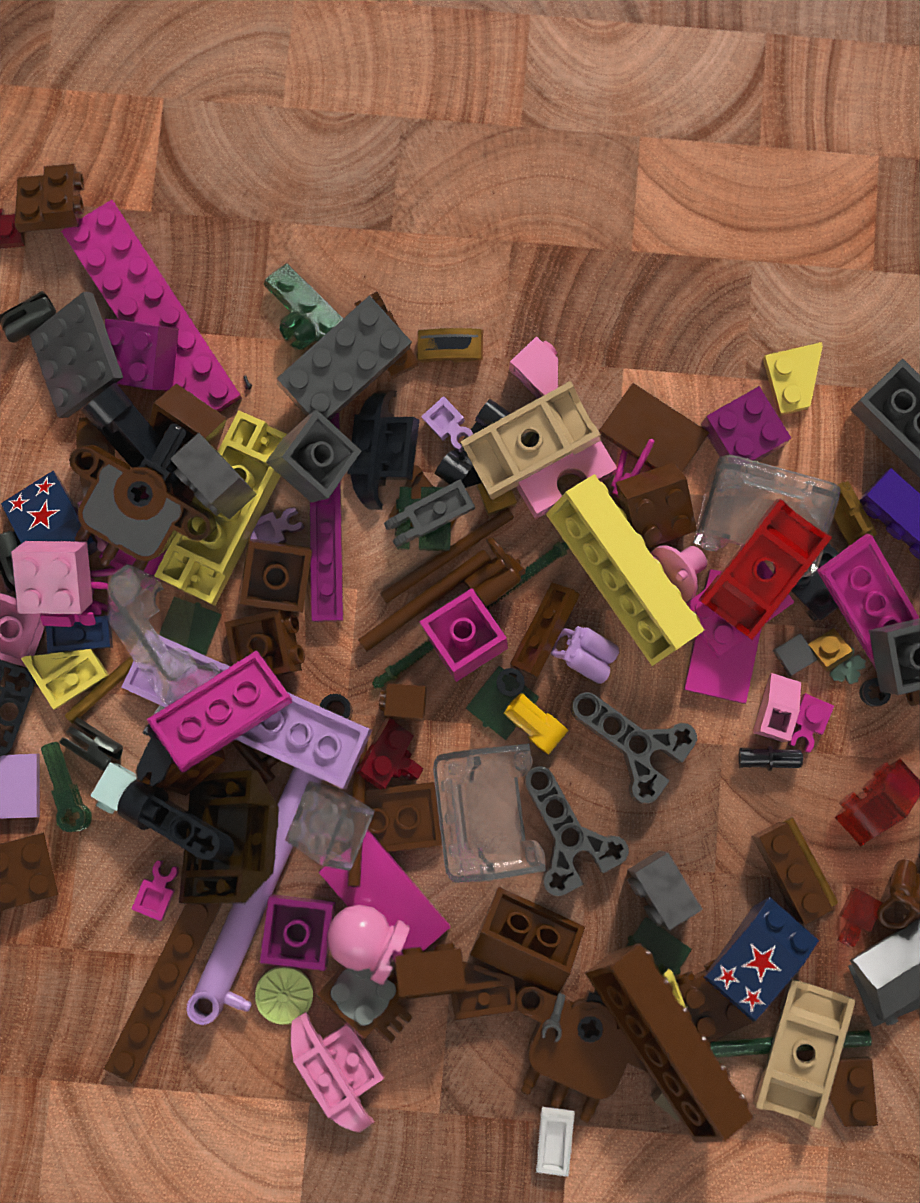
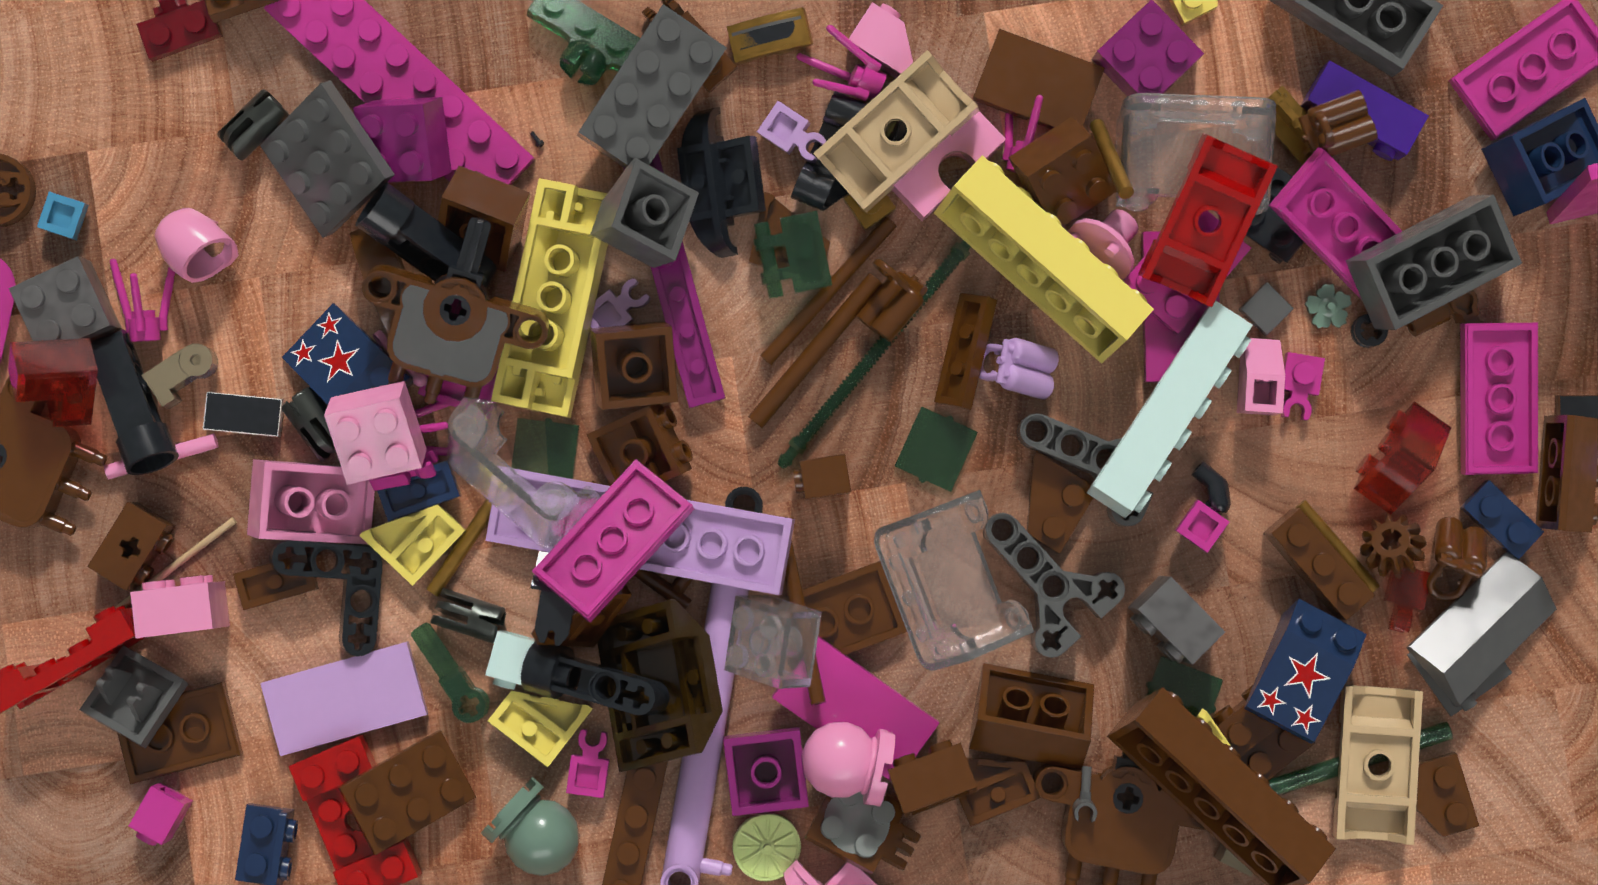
camera: 20 degrees left, 5 degrees up
flat silver brick [170,433,257,519] -> none
dark red hinge [356,718,424,790] -> none
dark grey hinge [384,479,475,547] -> none
dark pink slope [419,588,508,682] -> none
black bush [496,668,525,697] -> none
yellow piece [503,693,569,755] -> none
black axle [739,746,803,771] -> none
pearl gold plate [808,628,853,672] -> none
none -> sand green tile [481,777,580,876]
none -> light yellow wing [488,691,593,768]
none -> dark pink plant [796,25,886,101]
none -> reddish brown wing [1026,451,1093,554]
none -> light aqua brick [1087,300,1253,518]
none -> pearl gold bar [1089,119,1134,199]
none -> dark pink tile [1175,500,1229,553]
none -> black arm [1191,461,1231,515]
none -> reddish brown piece [1298,90,1378,157]
none -> reddish brown gear [1360,513,1427,579]

